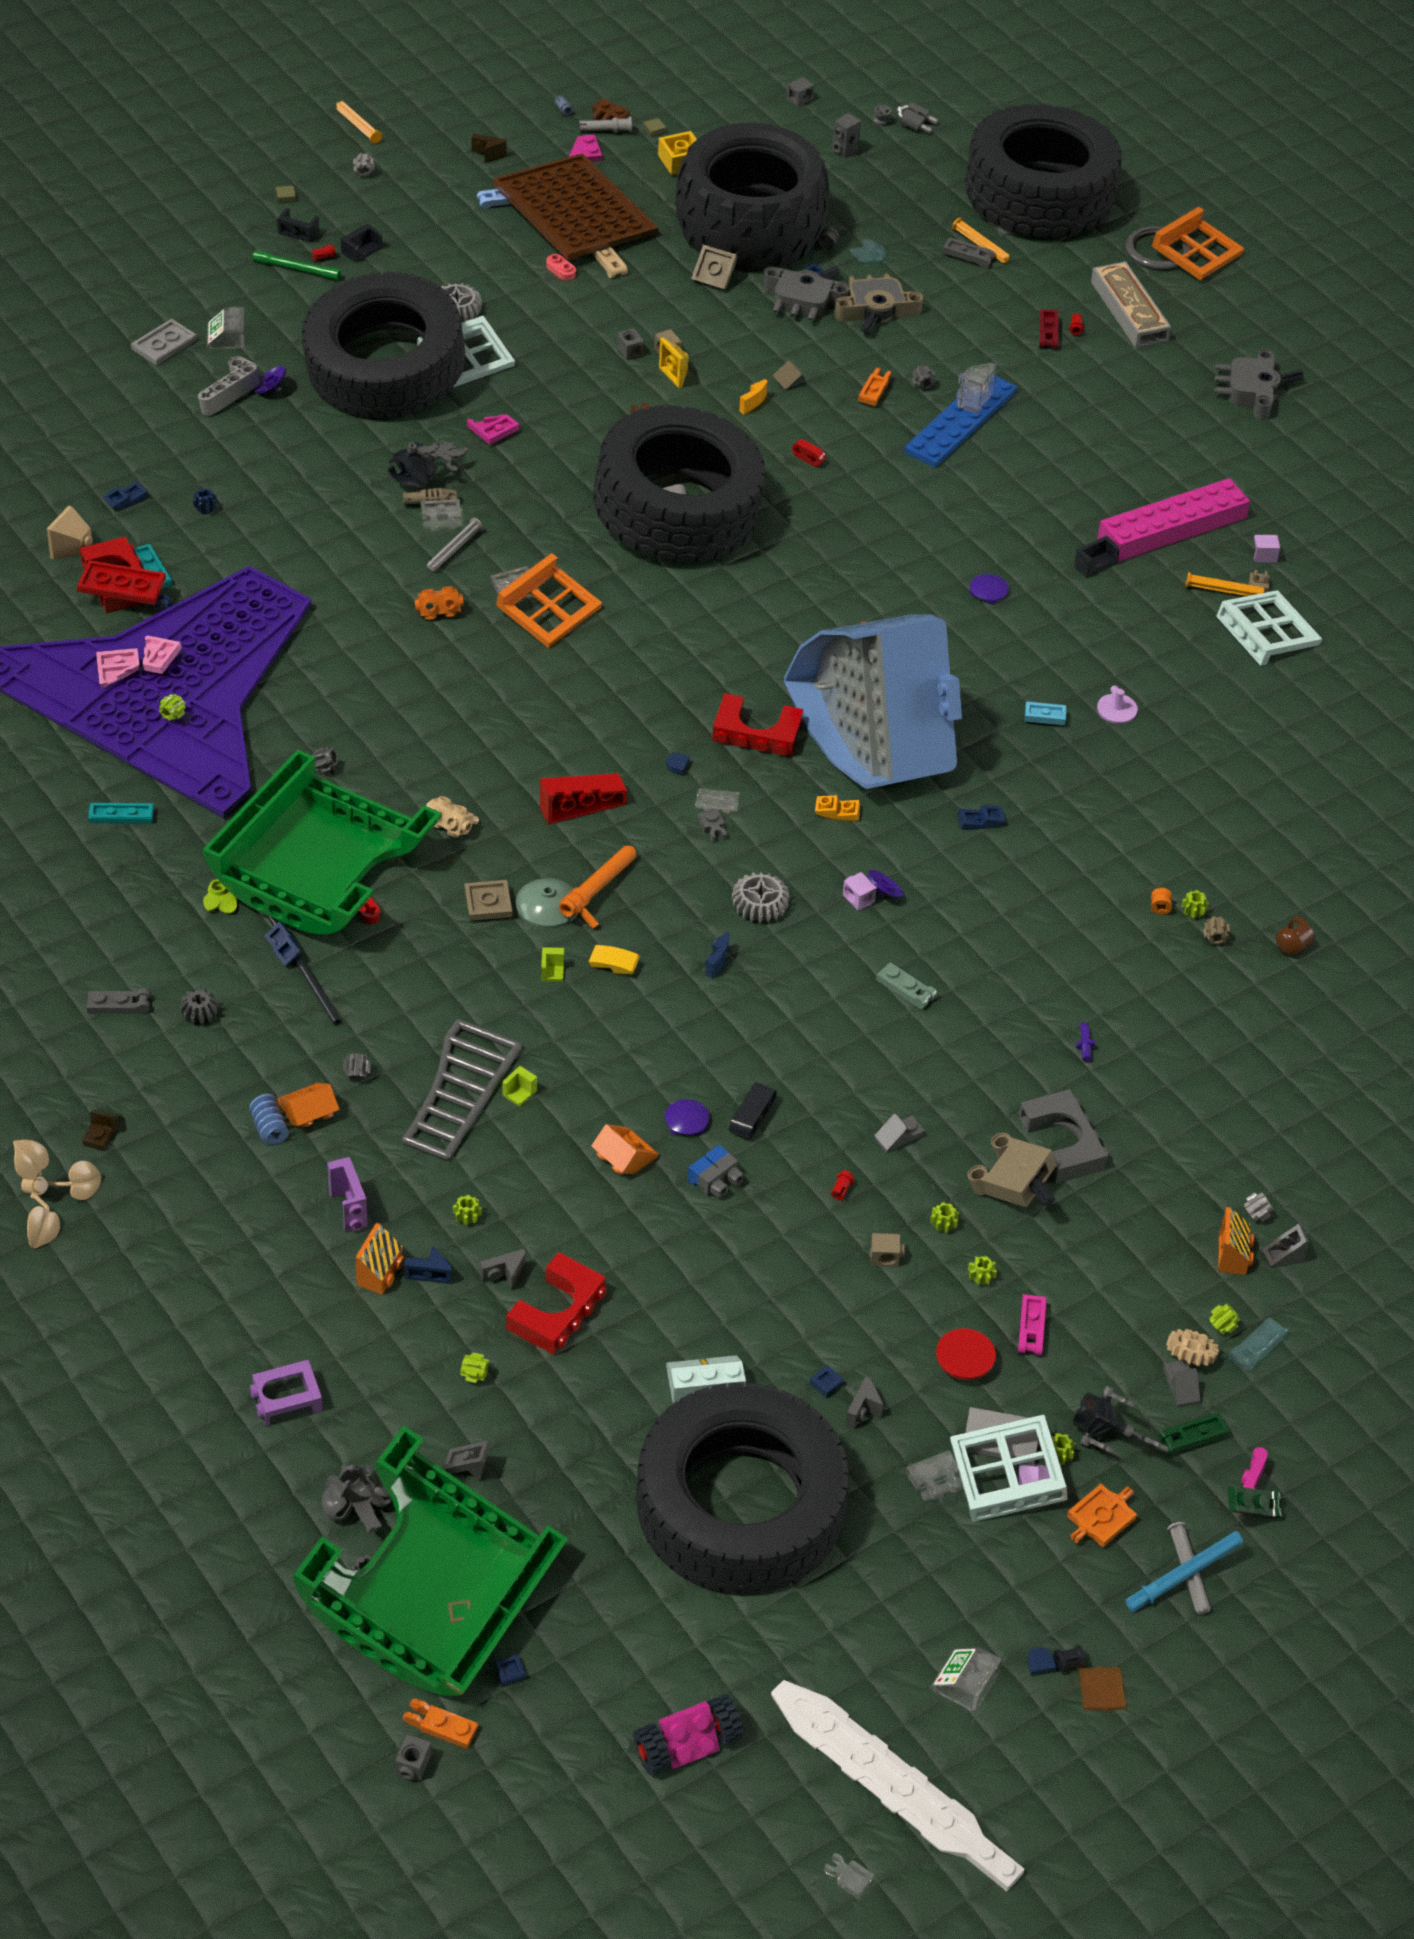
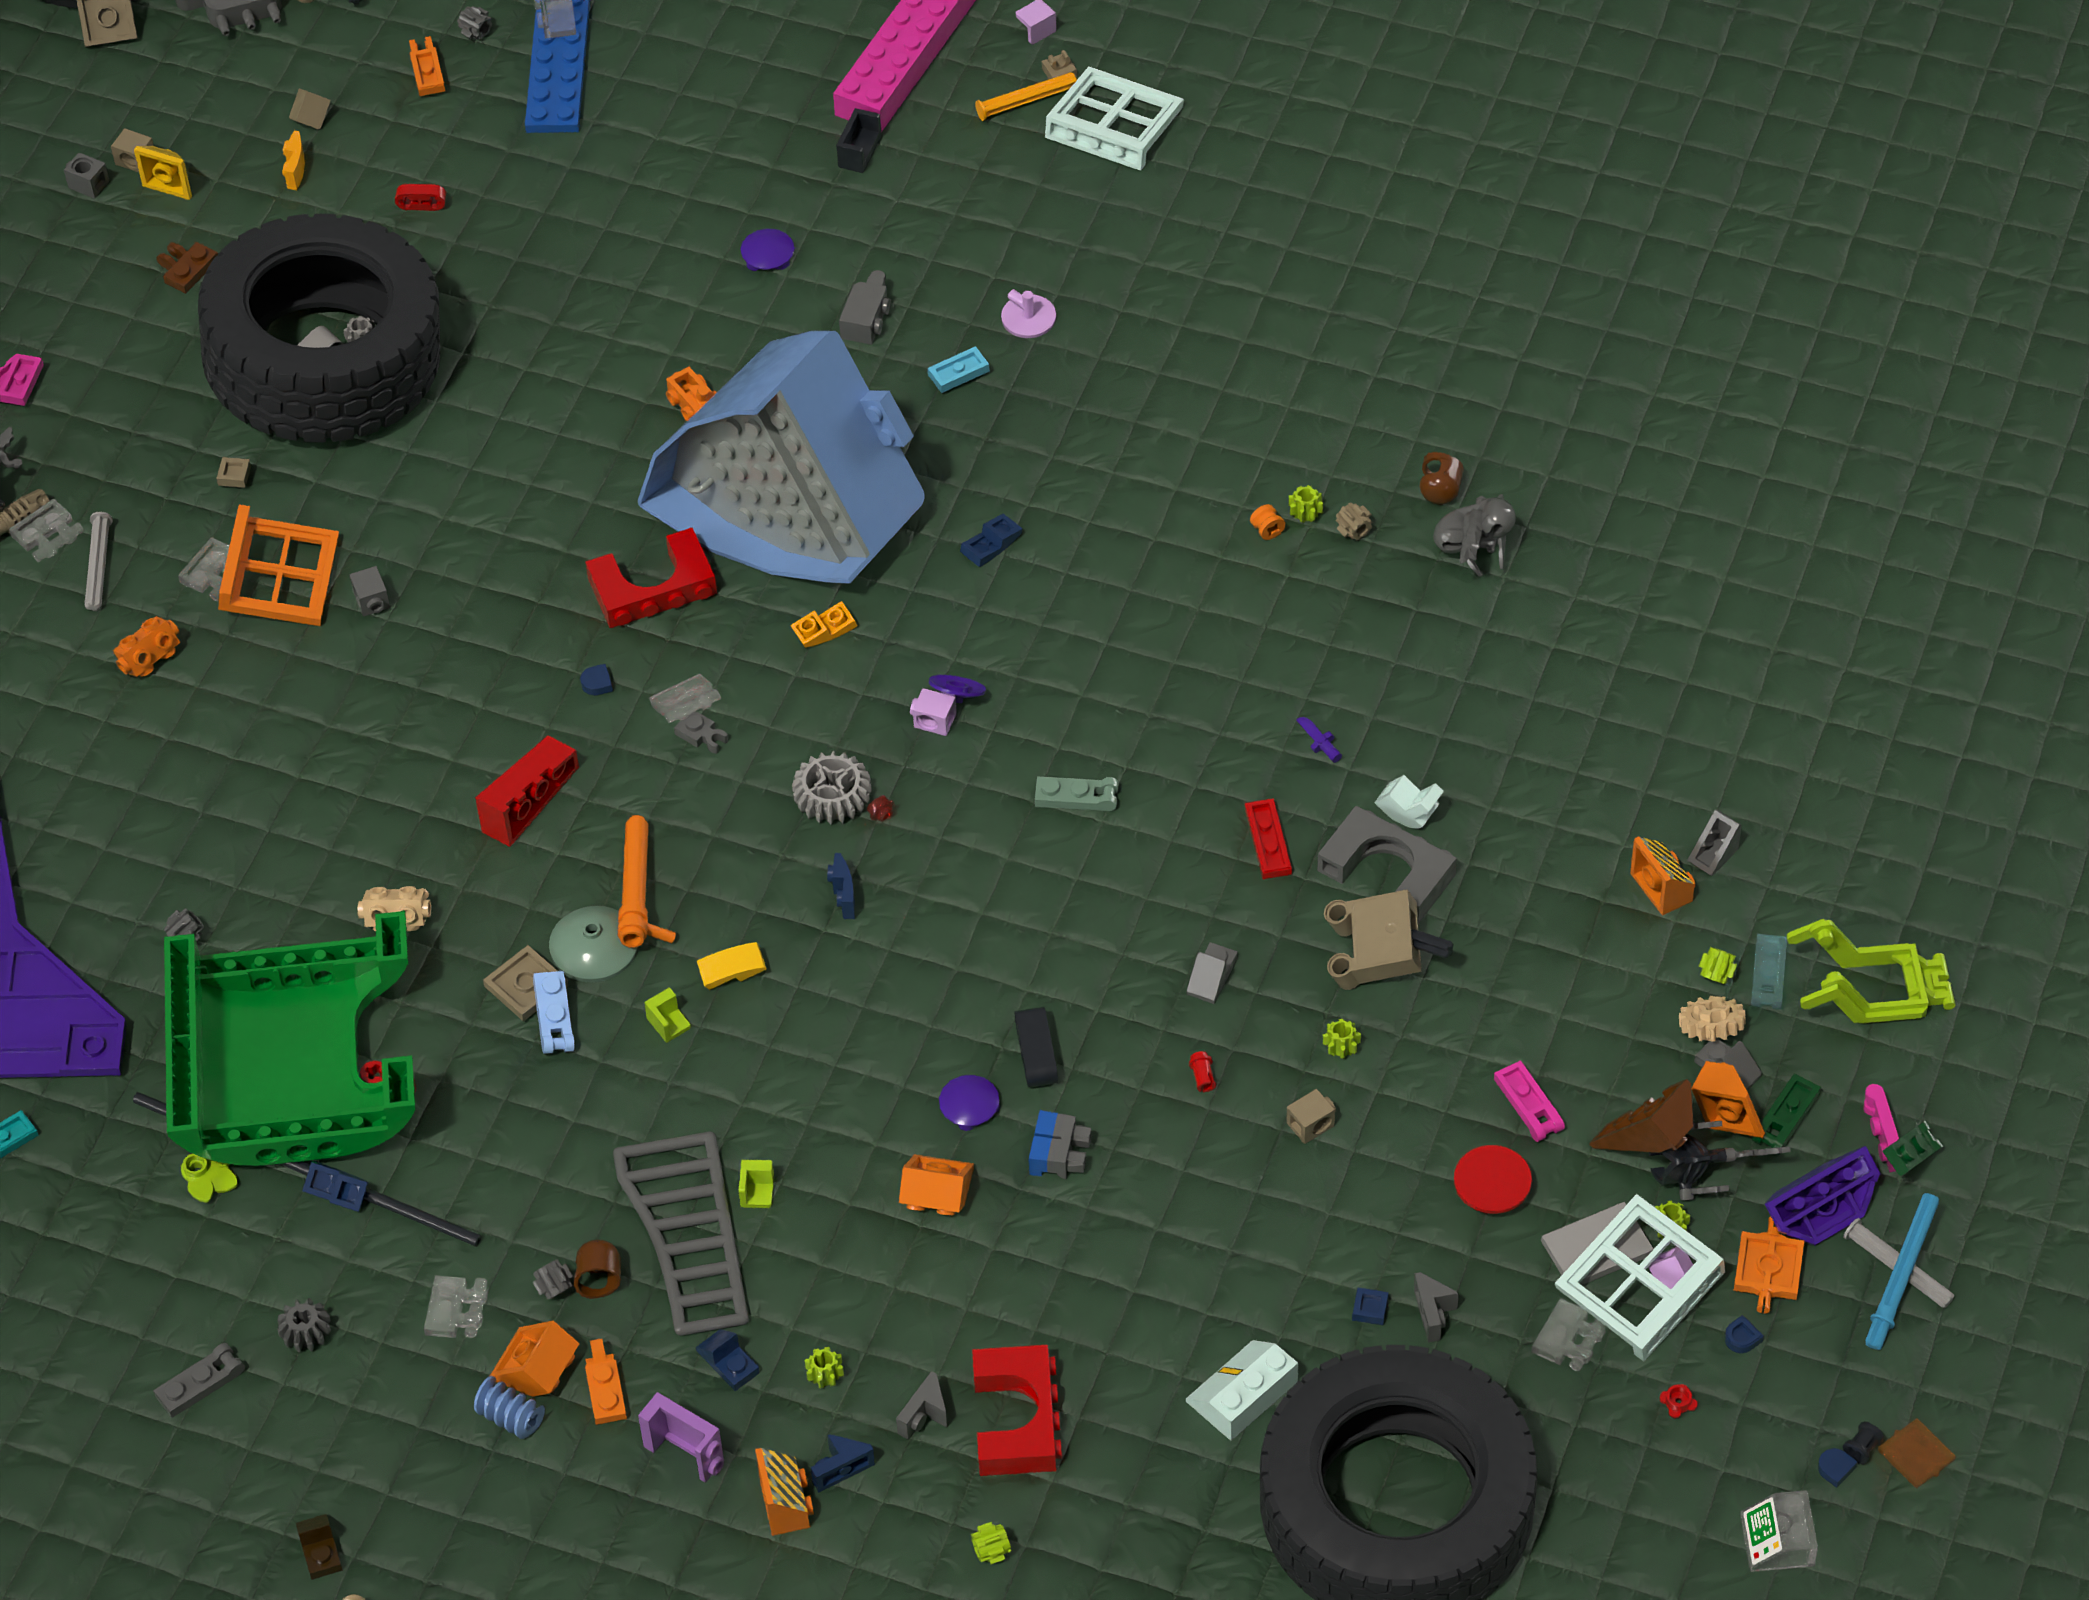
camera: 30 degrees left, 5 degrees up
lime gear [968,1256,997,1285] -> none
light grey gear [1243,1192,1274,1222] -> none
none -> dark tan plate [216,457,251,488]
none -> dark grey brick [349,566,390,616]
none -> clear plate [424,1275,488,1338]
none -> light blue plate [533,971,574,1054]
none -> reddish brown helmet [574,1239,621,1299]
none -> orange hinge [585,1339,627,1425]
none -> dark blue slope [696,1329,760,1391]
none -> dark grey hinge [839,270,891,345]
none -> clear red plate [867,795,894,822]
none -> red tile [1245,798,1292,879]
none -> light aqua brick [1374,775,1444,829]
none -> dark grey hair [1433,494,1516,577]
none -> reddish brown wedge [1589,1079,1693,1153]
none -> red plate [1660,1384,1697,1418]
none -> orange slope [1691,1061,1765,1138]
none -> dark blue tile [1725,1315,1764,1353]
none -> dark purple wedge [1765,1146,1880,1246]
none -> lime piece [1787,919,1956,1023]

